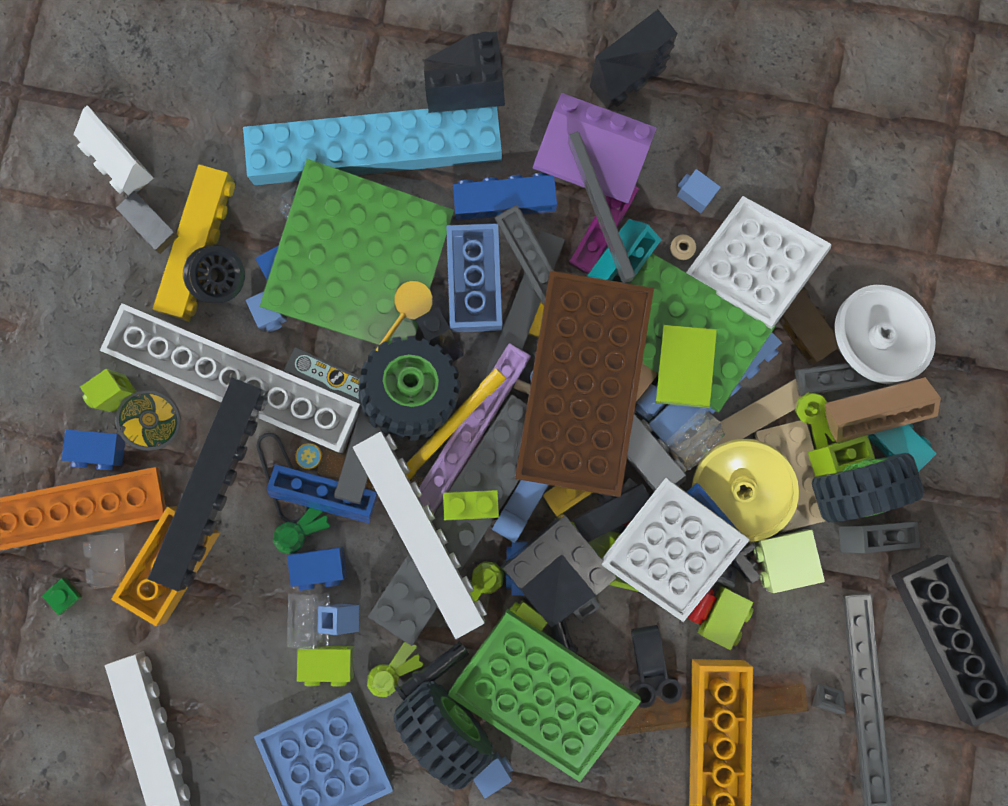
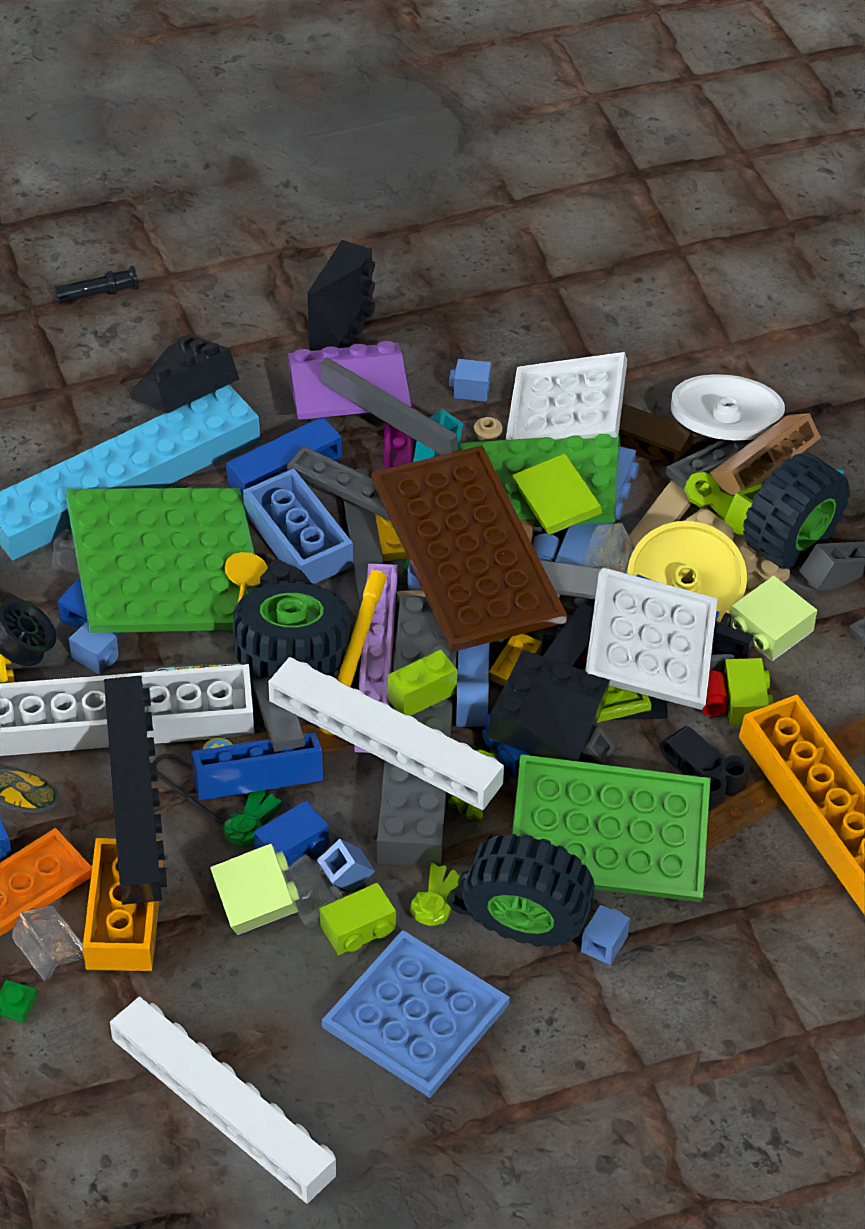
camera: 30 degrees left, 35 degrees down
none -> yellowish green piece [210,844,300,935]

